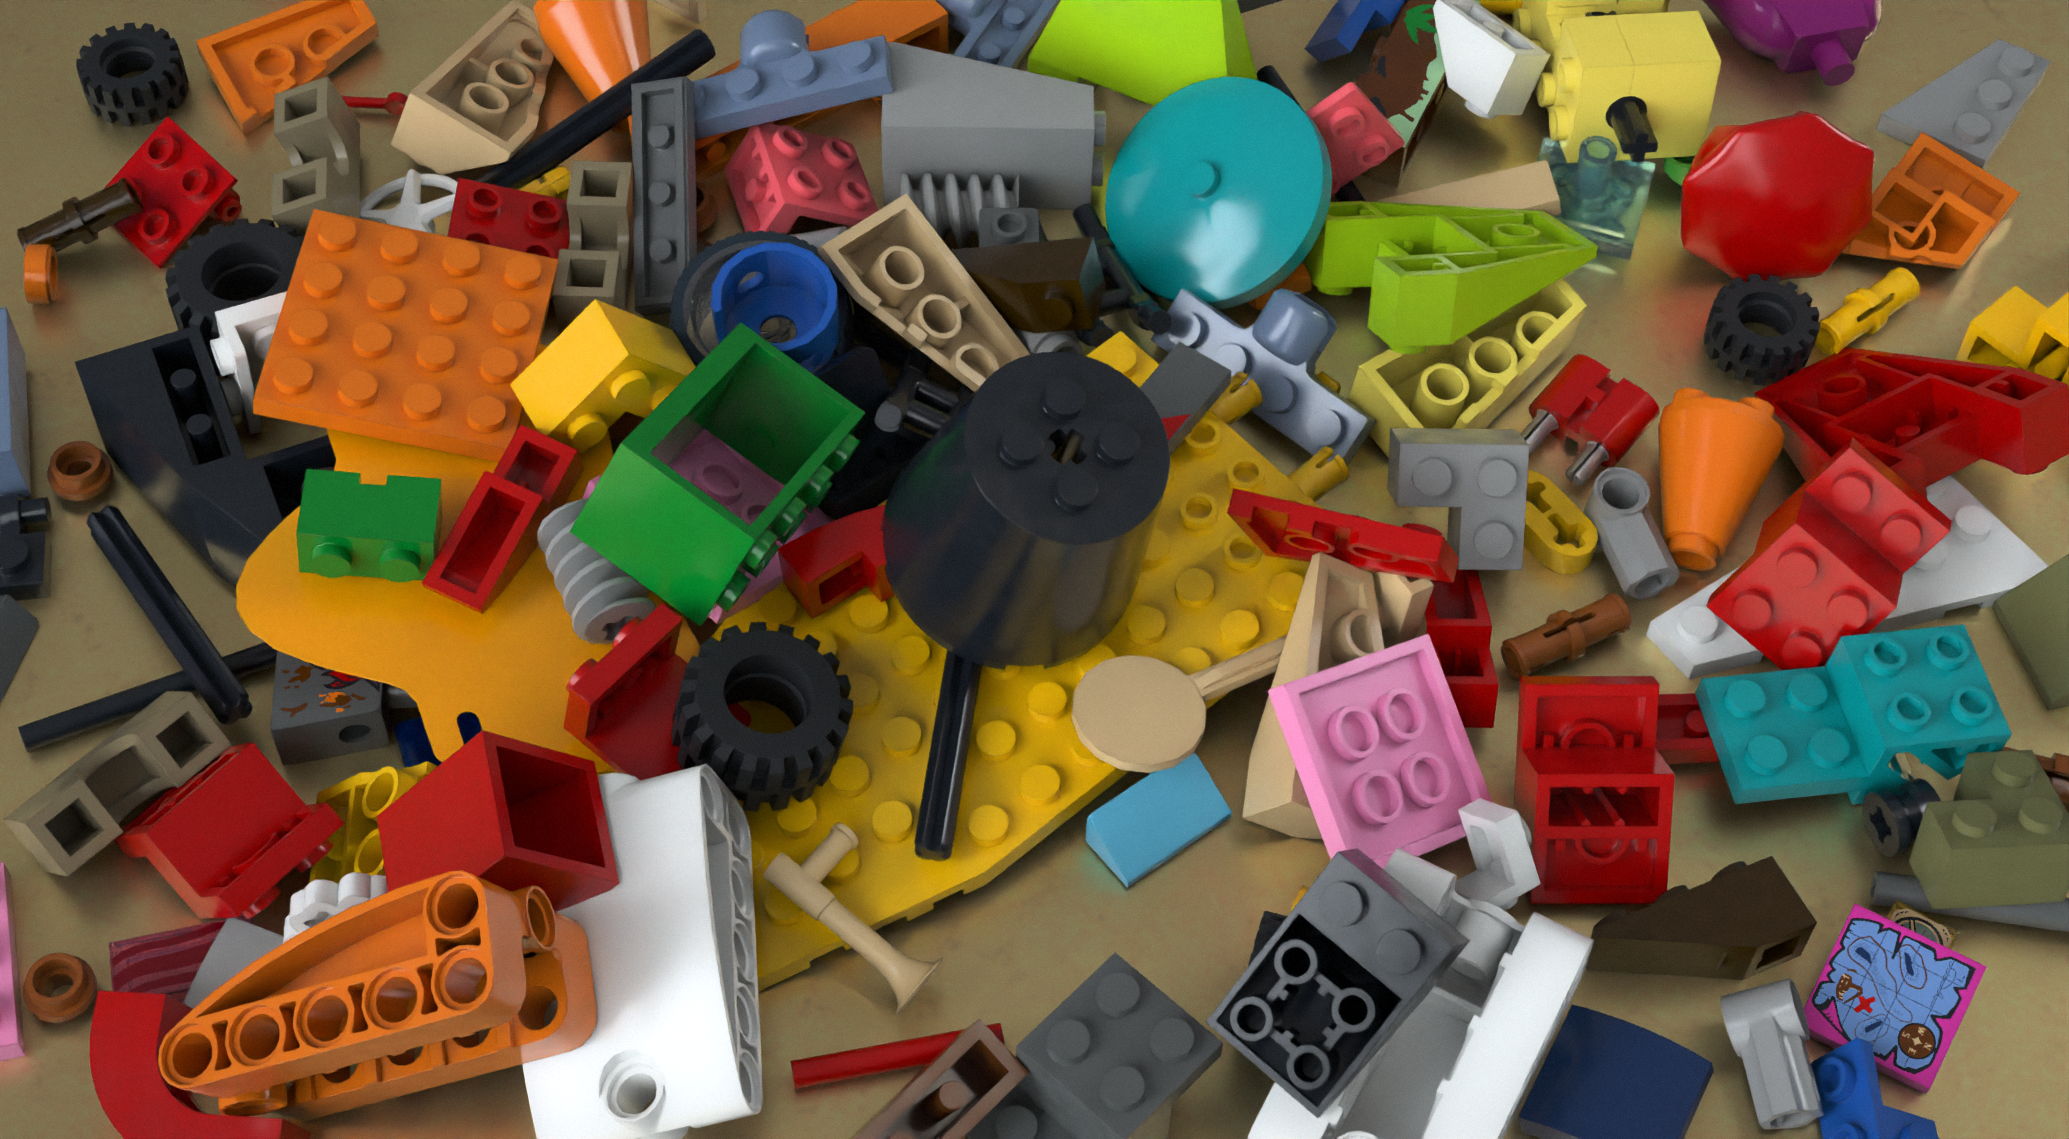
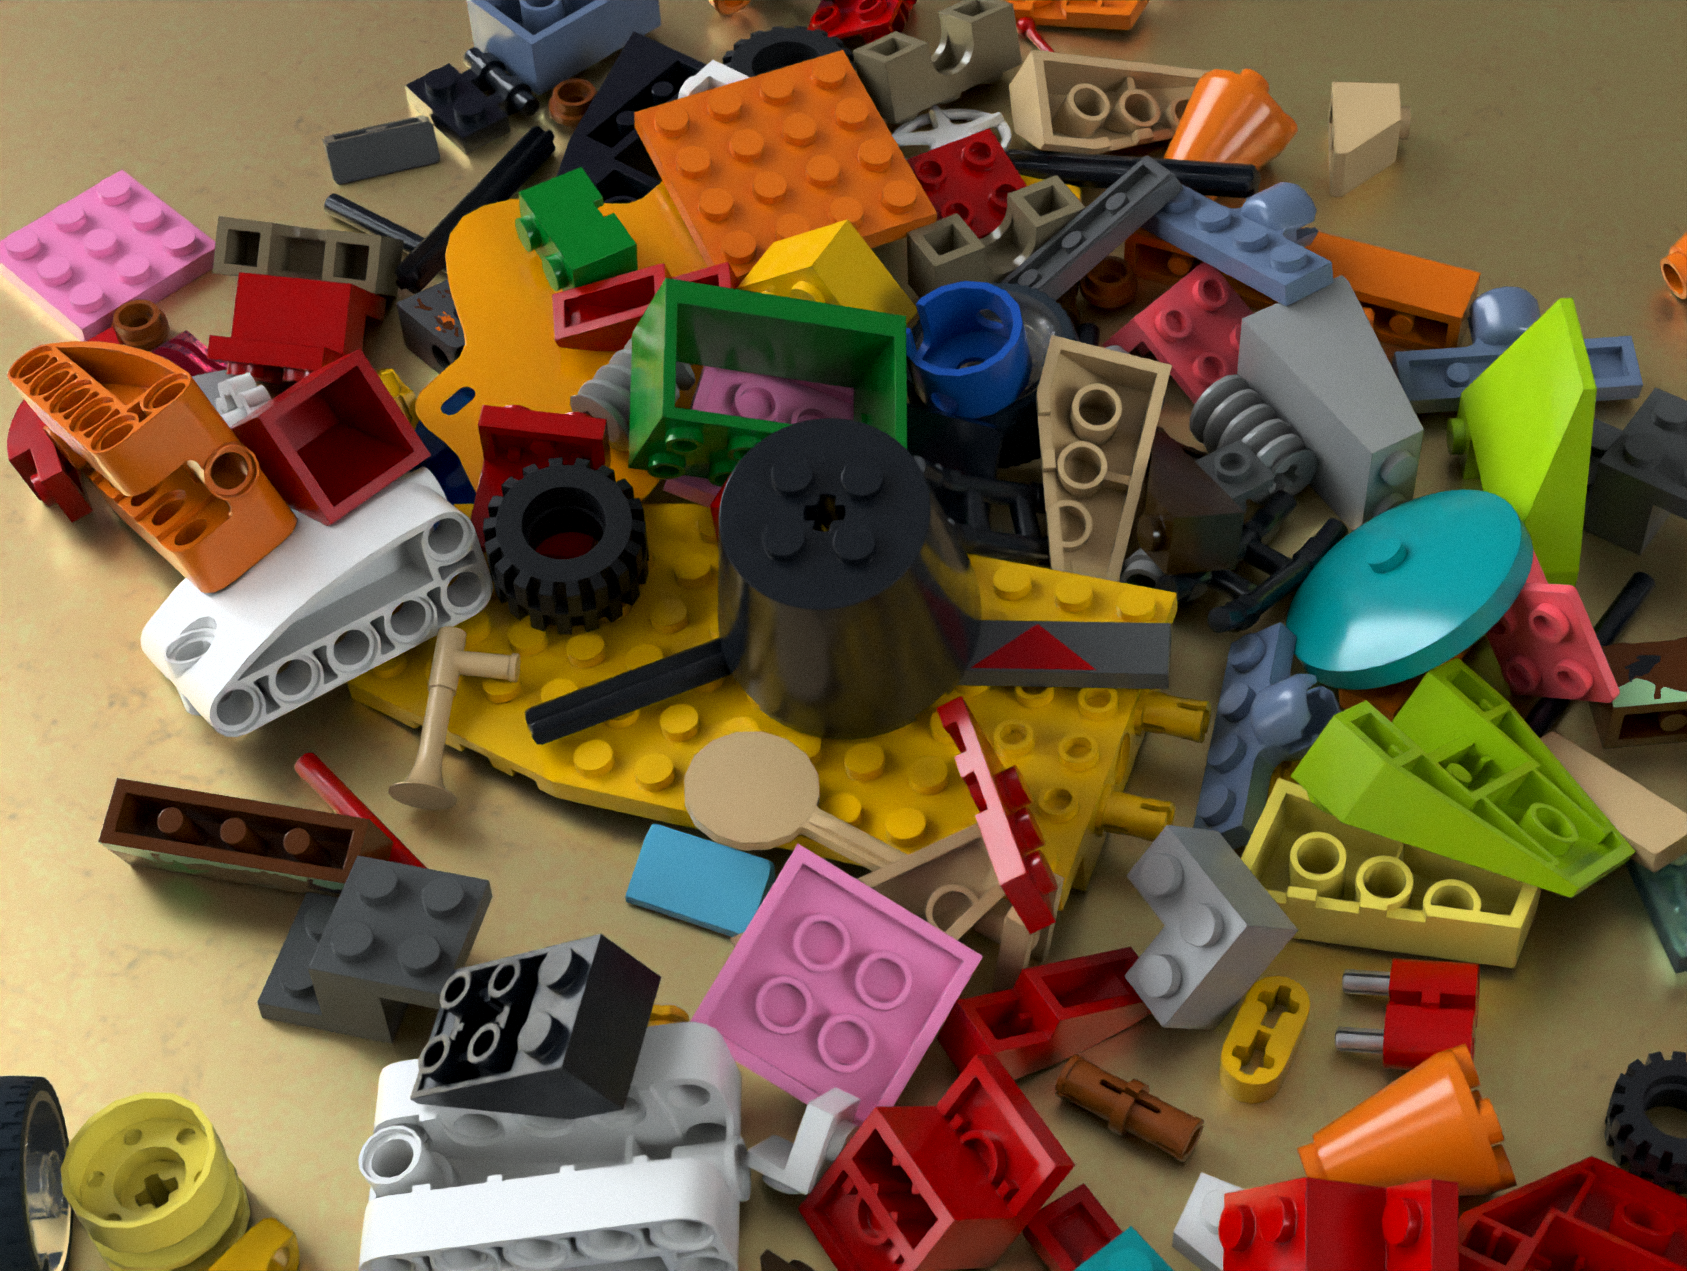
camera: 65 degrees right, 5 degrees down
light grey piece [1583,467,1680,601] -> none

